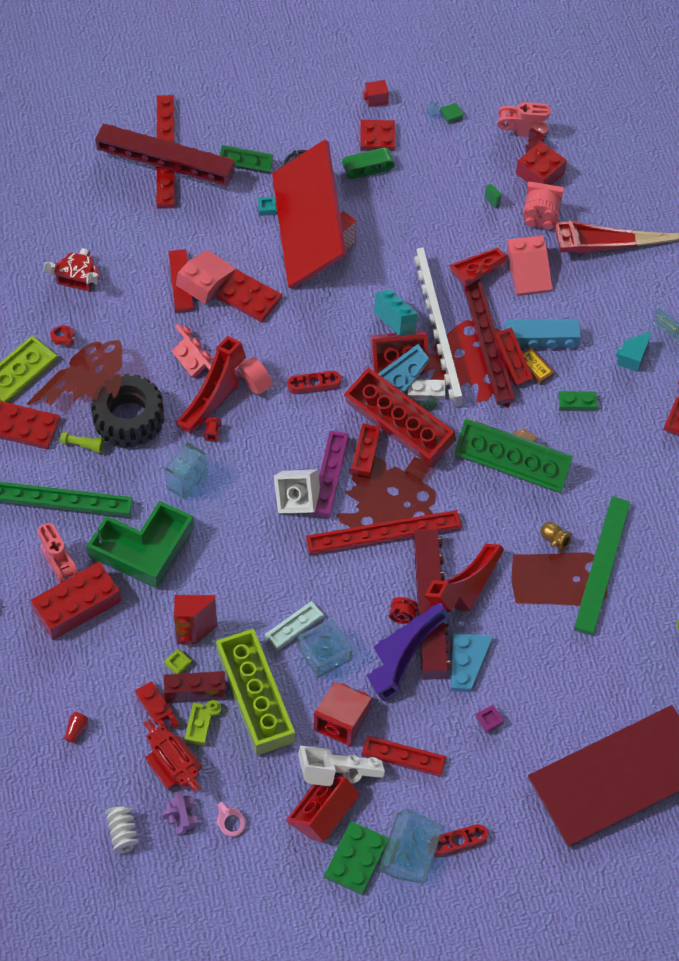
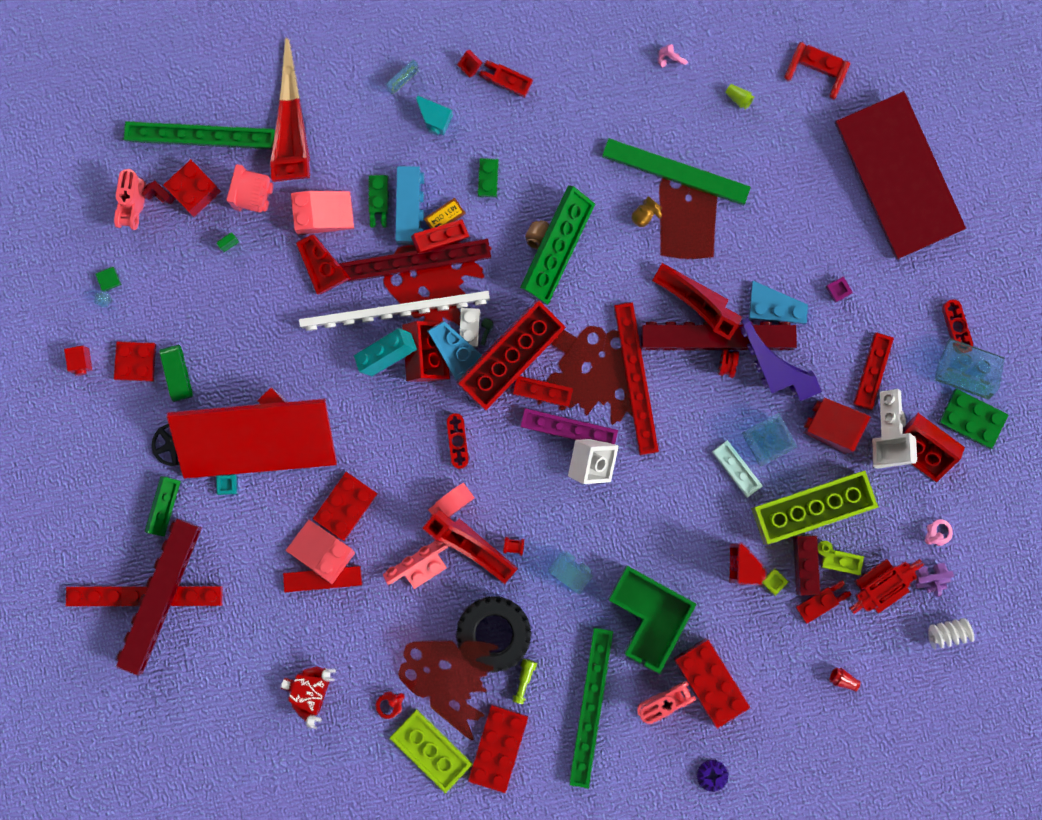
camera: 85 degrees left, 25 degrees up
none -> green plate [124,121,275,149]
none -> green hinge [369,175,388,228]

